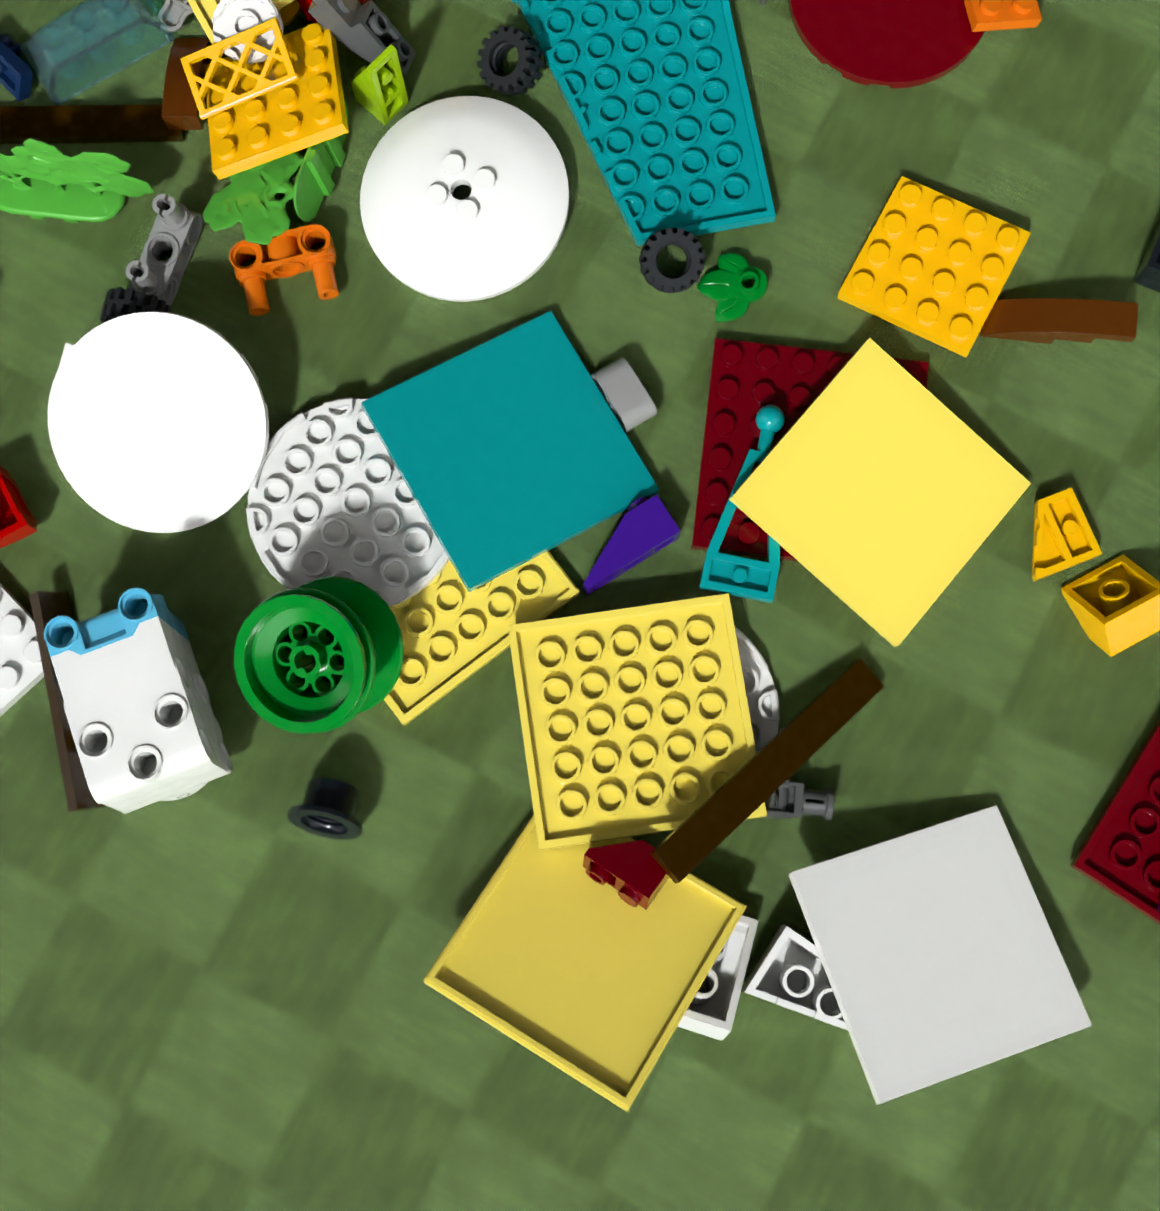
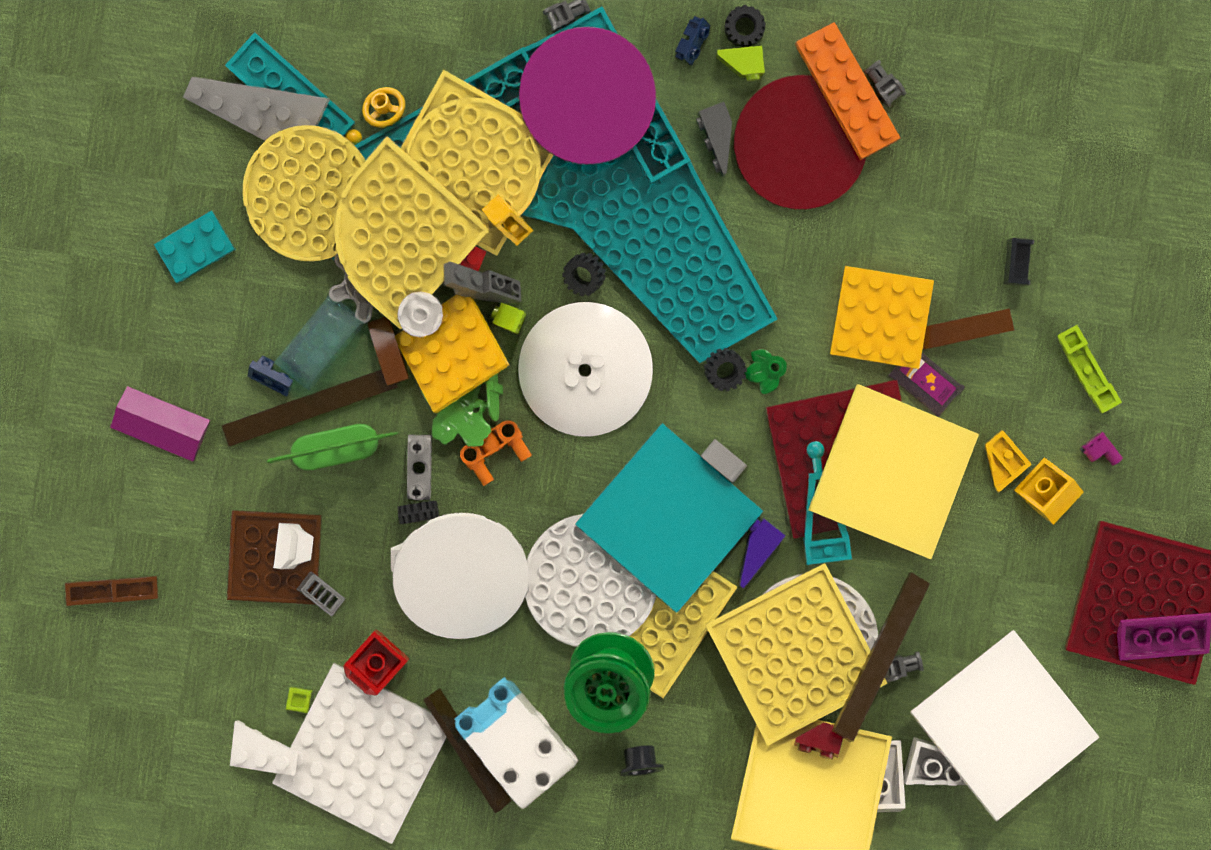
camera: 20 degrees left, 10 degrees up
yellow window [180,17,299,120] -> none
none -> door [889,353,965,417]

